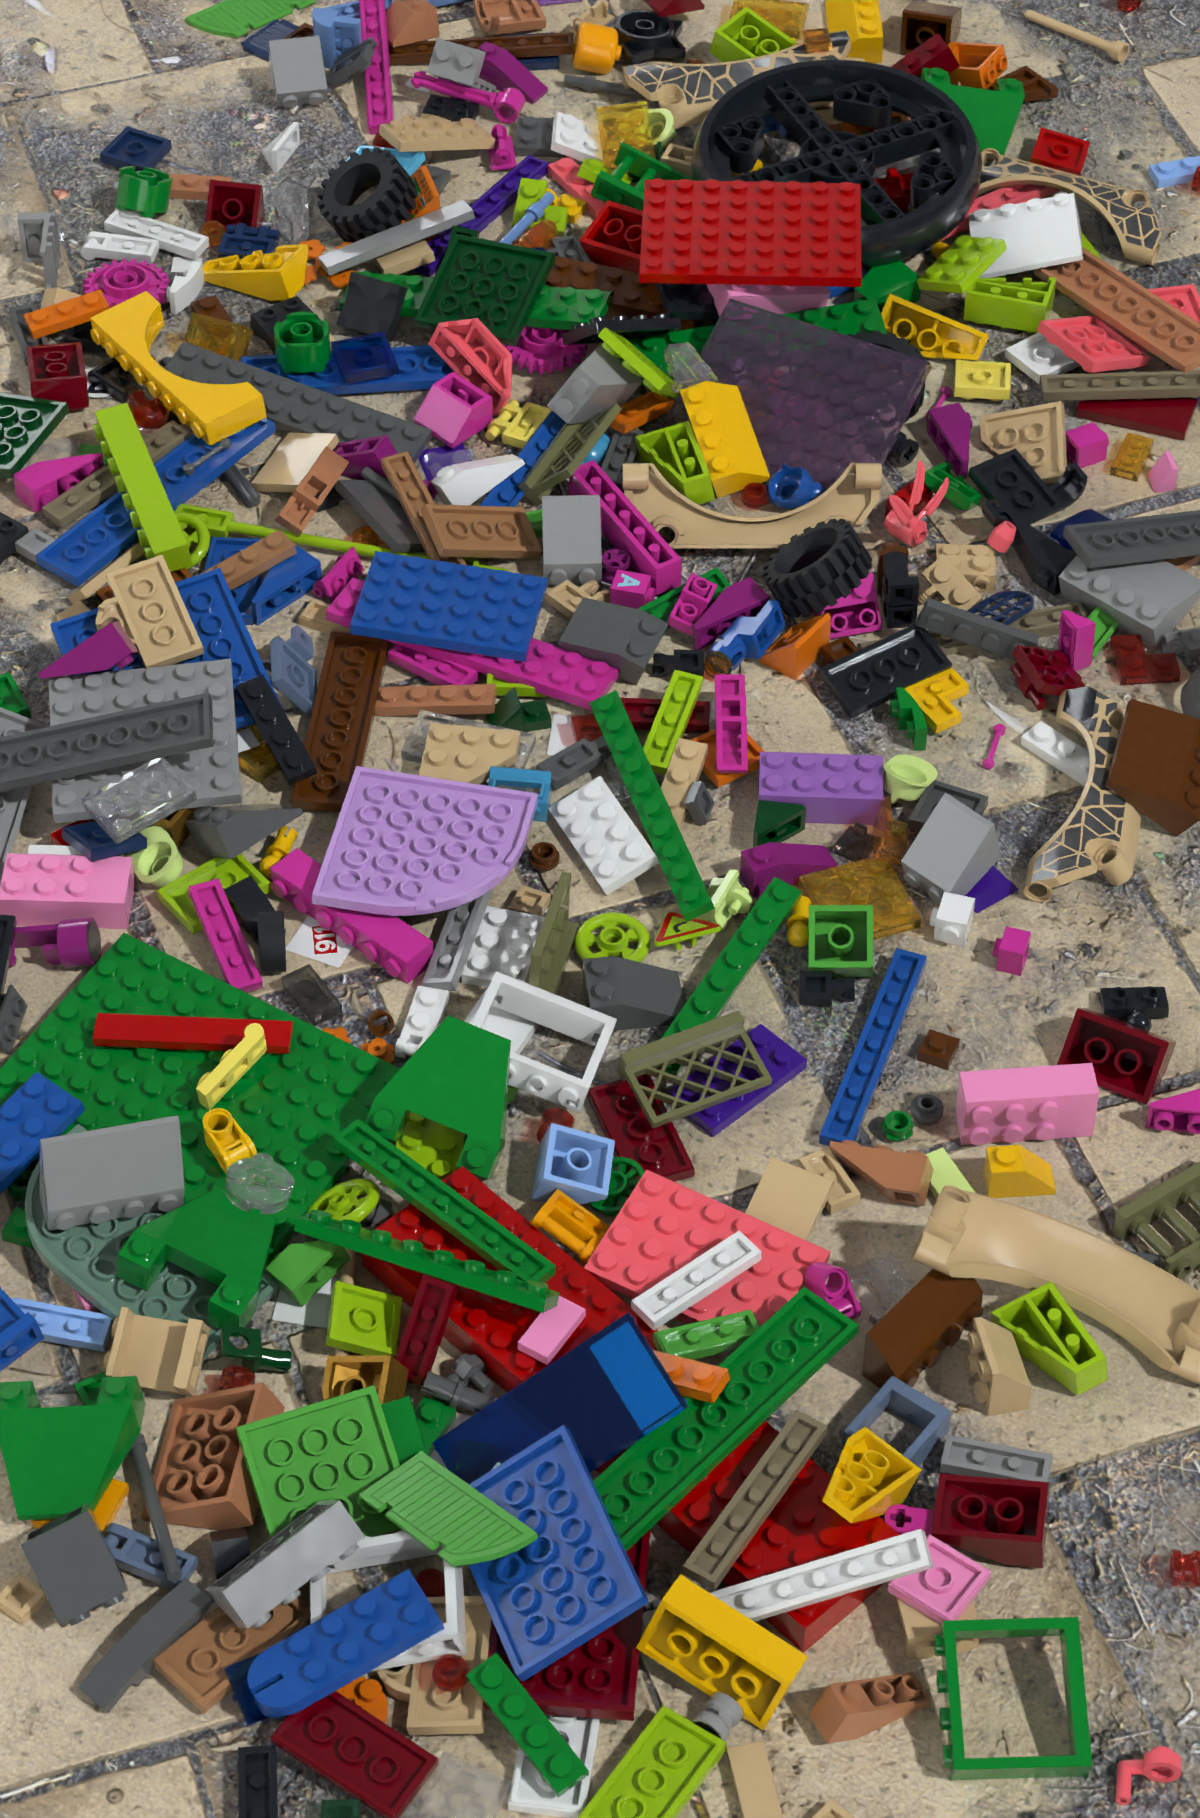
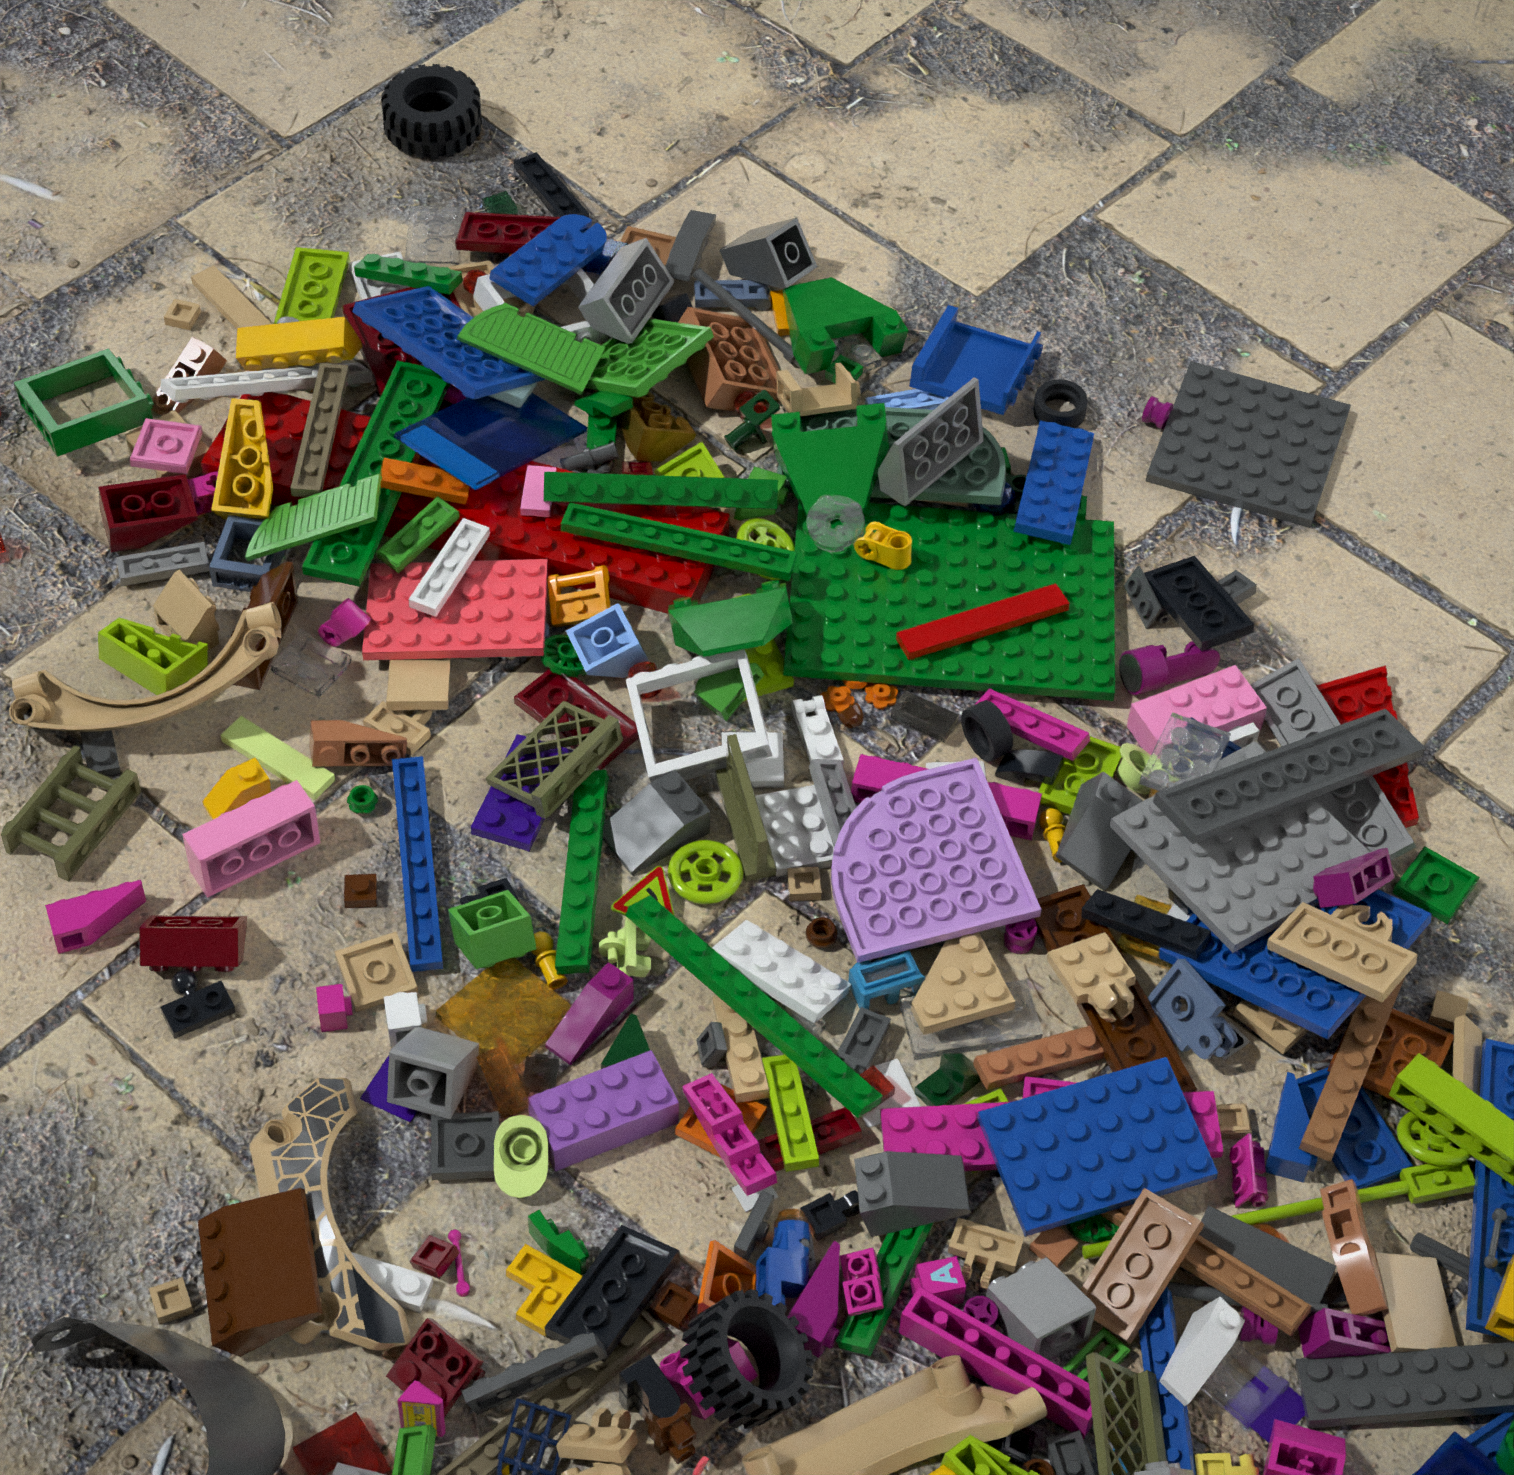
camera: 150 degrees right, 5 degrees up
light yellow plate [196,1023,267,1110] -> none
dark grey plate [910,1094,944,1126] -> none
none -> bright green piece [245,474,382,561]
none -> tan plate [334,932,418,1012]
none -> dark red tile [410,1235,460,1279]
none -> dark grey plate [734,1191,774,1261]
none -> tan plate [1047,932,1136,1022]

